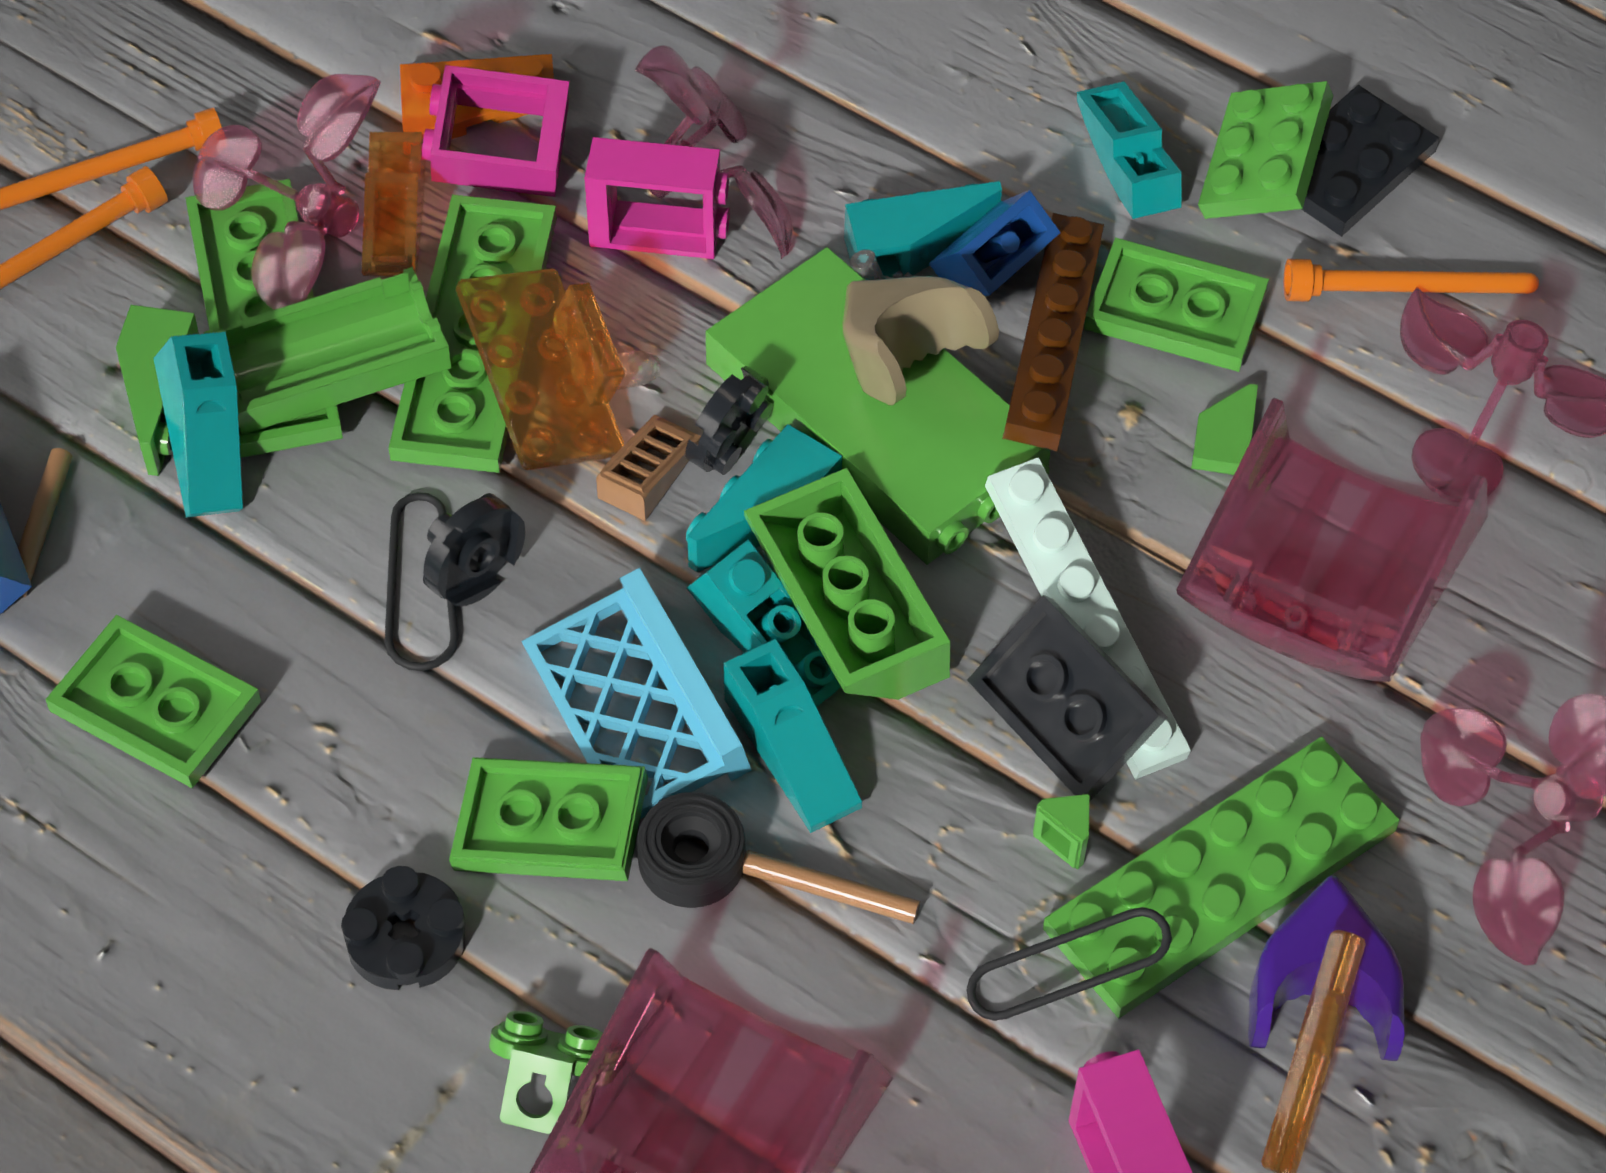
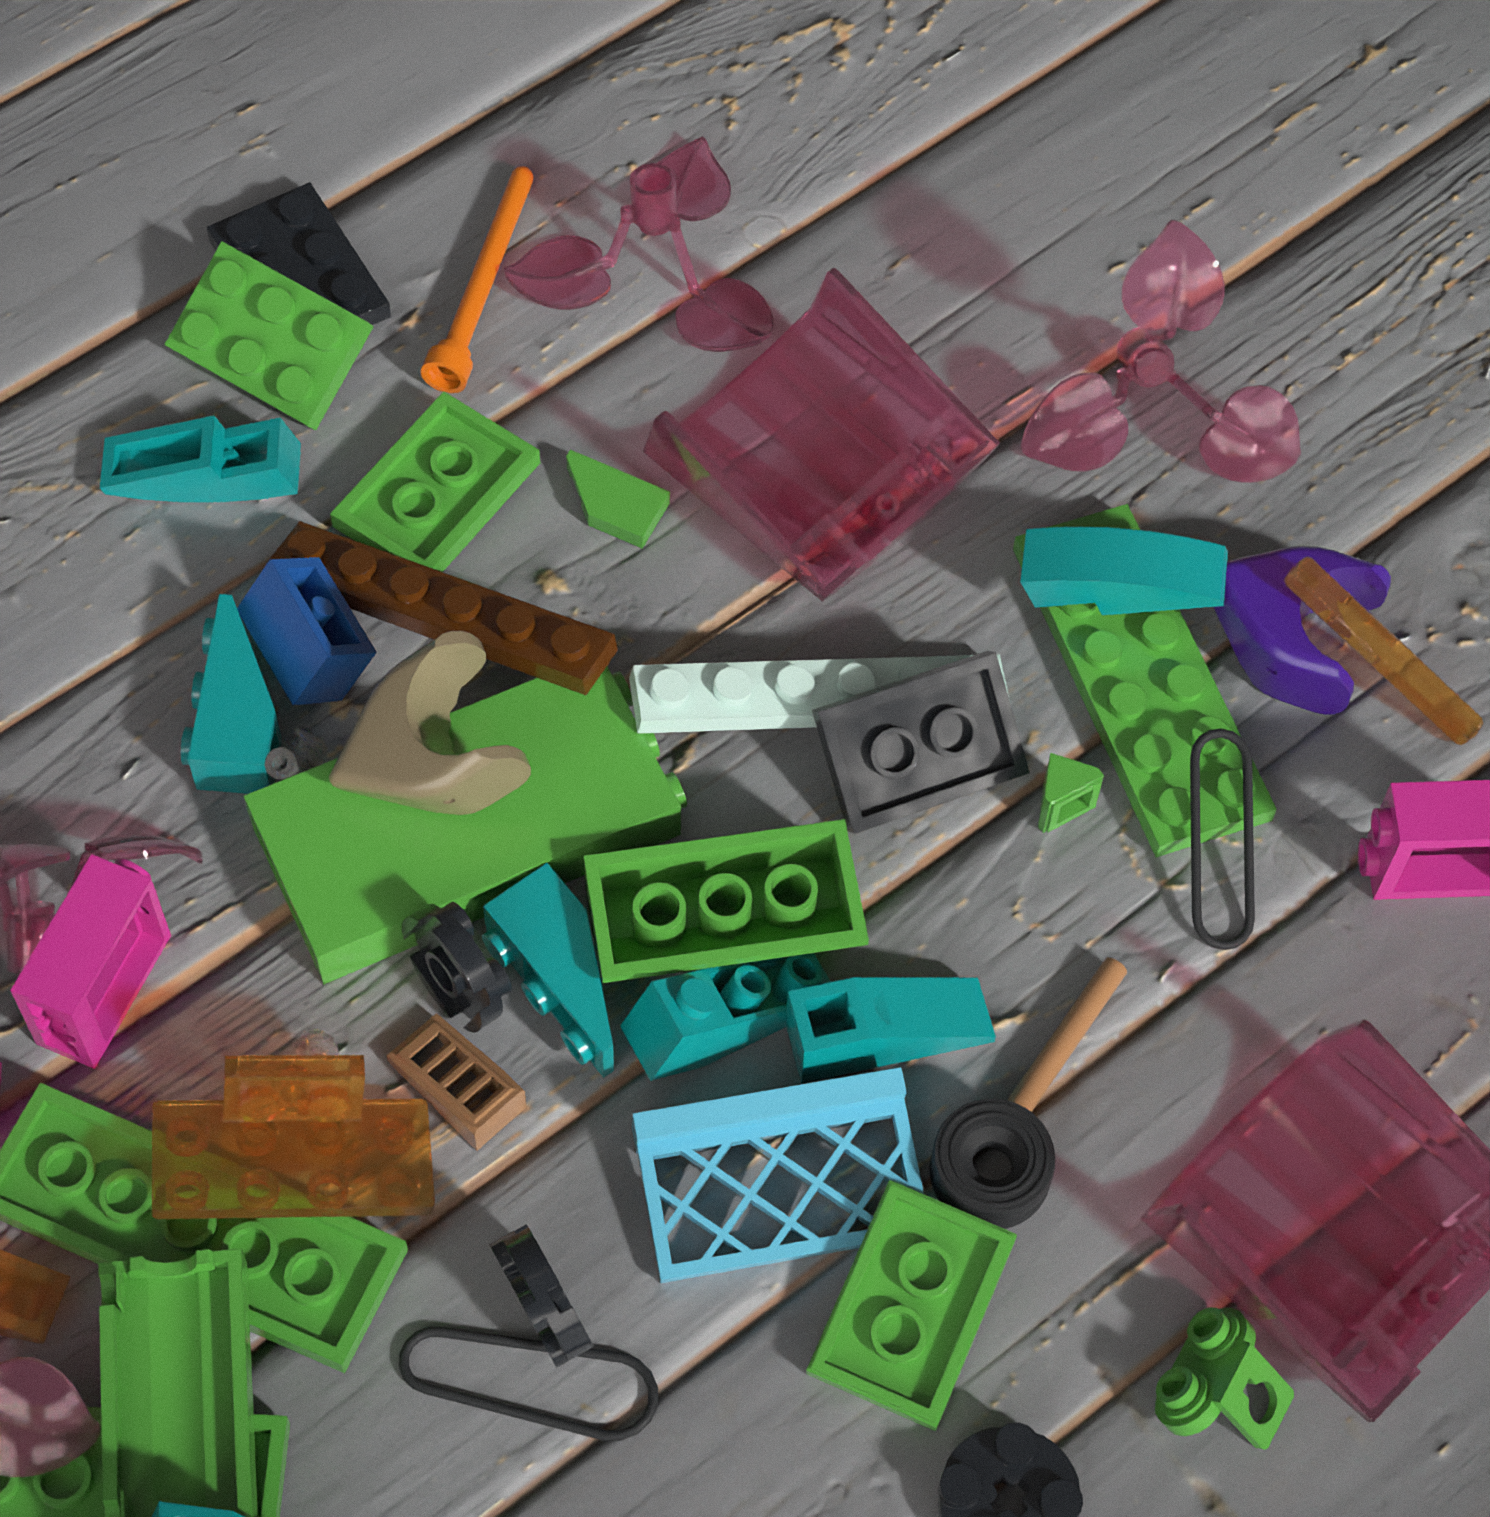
camera: 75 degrees left, 5 degrees up
none -> teal slope [1020,527,1228,615]

